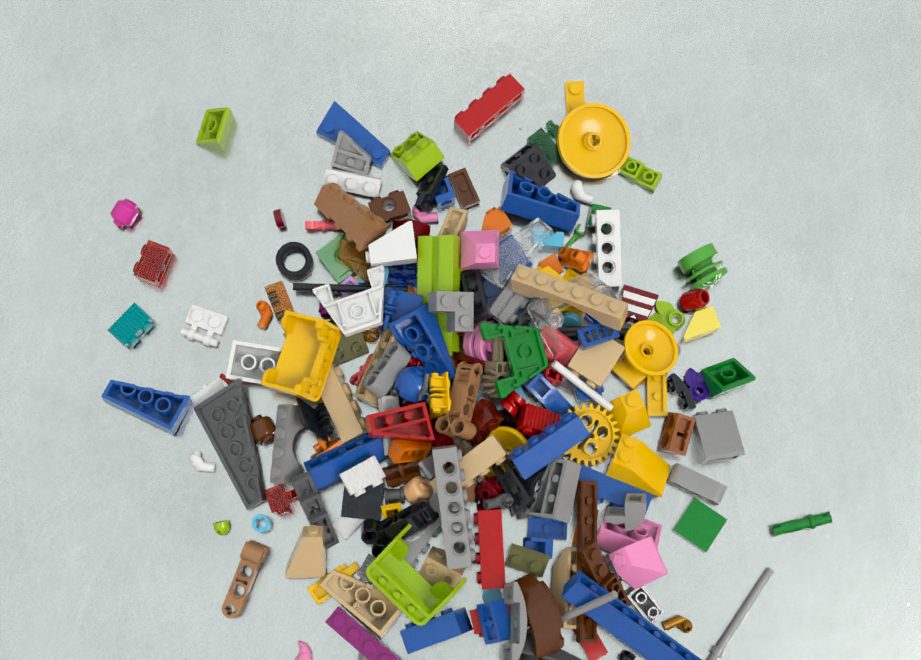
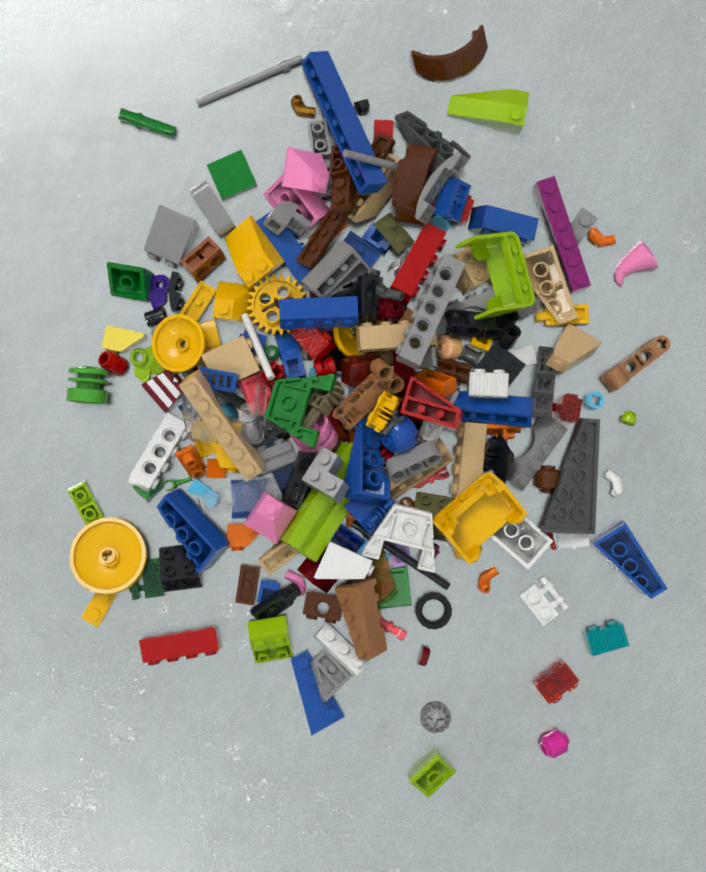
camera: 145 degrees left, 10 degrees up
clear orange tile [264,280,294,323] -> none
white arm [571,180,594,205] -> none
none -> black bush [144,305,168,327]
none -> green pin [264,345,279,360]
none -> white hand [388,250,409,275]
none -> light grey gear [420,702,451,733]

